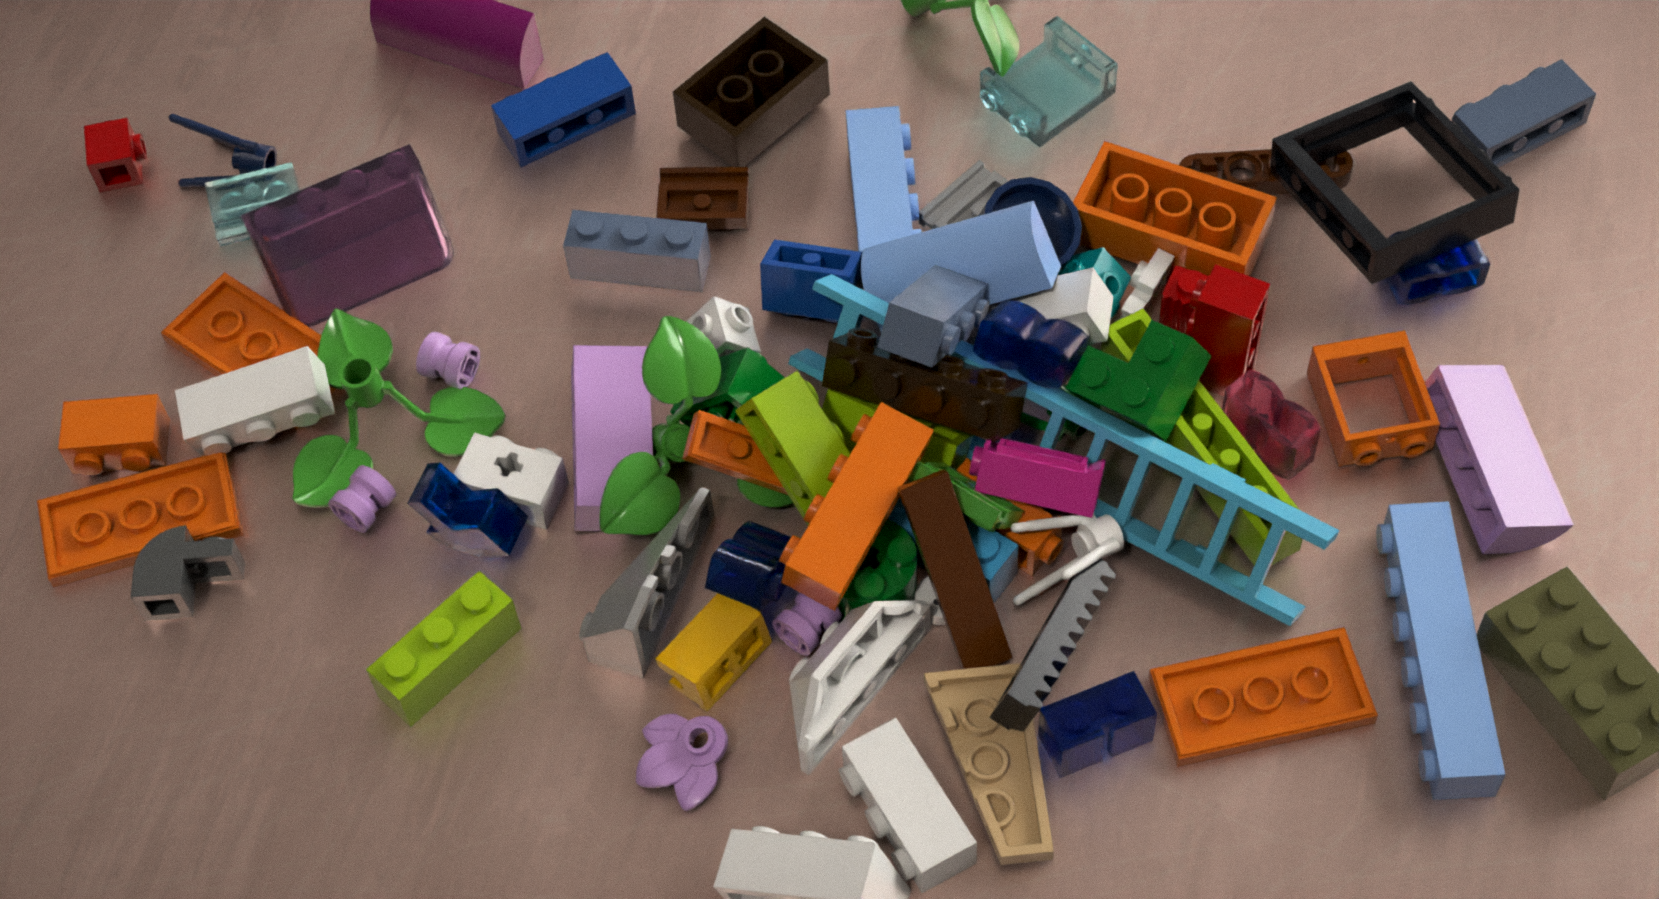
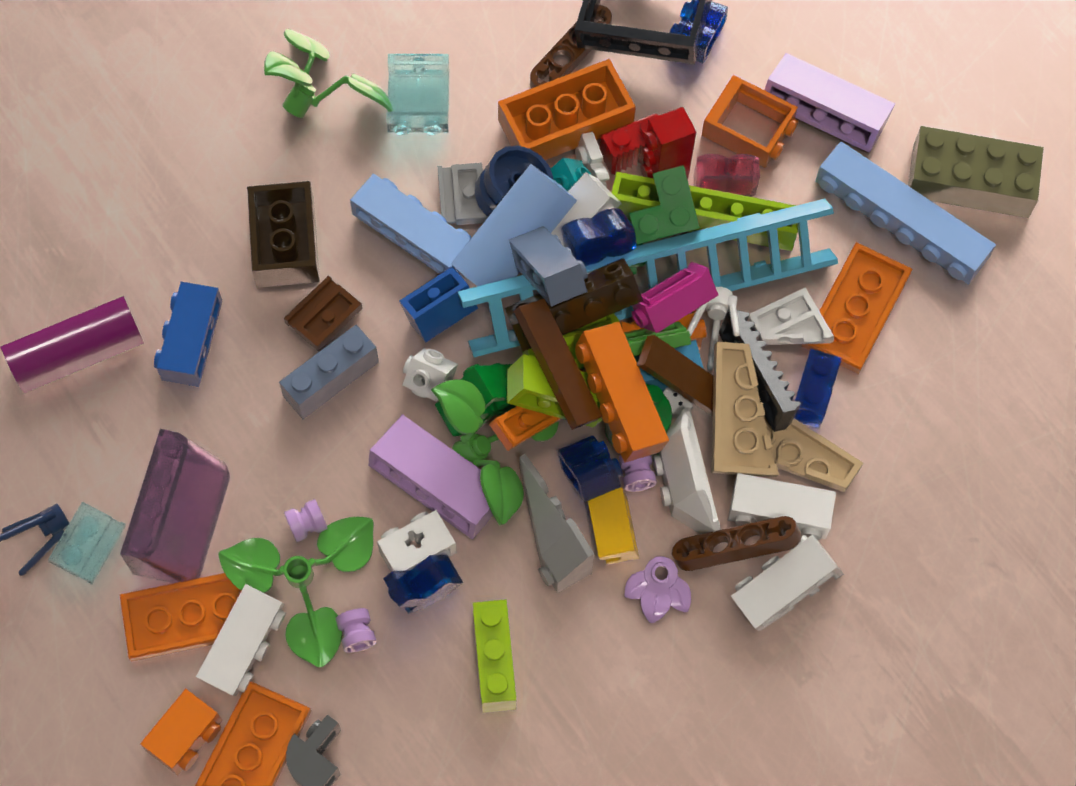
camera: 55 degrees left, 10 degrees up
none -> reddish brown tile [514,299,603,430]
none -> reddish brown beam [672,516,802,571]
none -> tan wing [711,342,779,477]
none -> white wing [749,288,834,345]

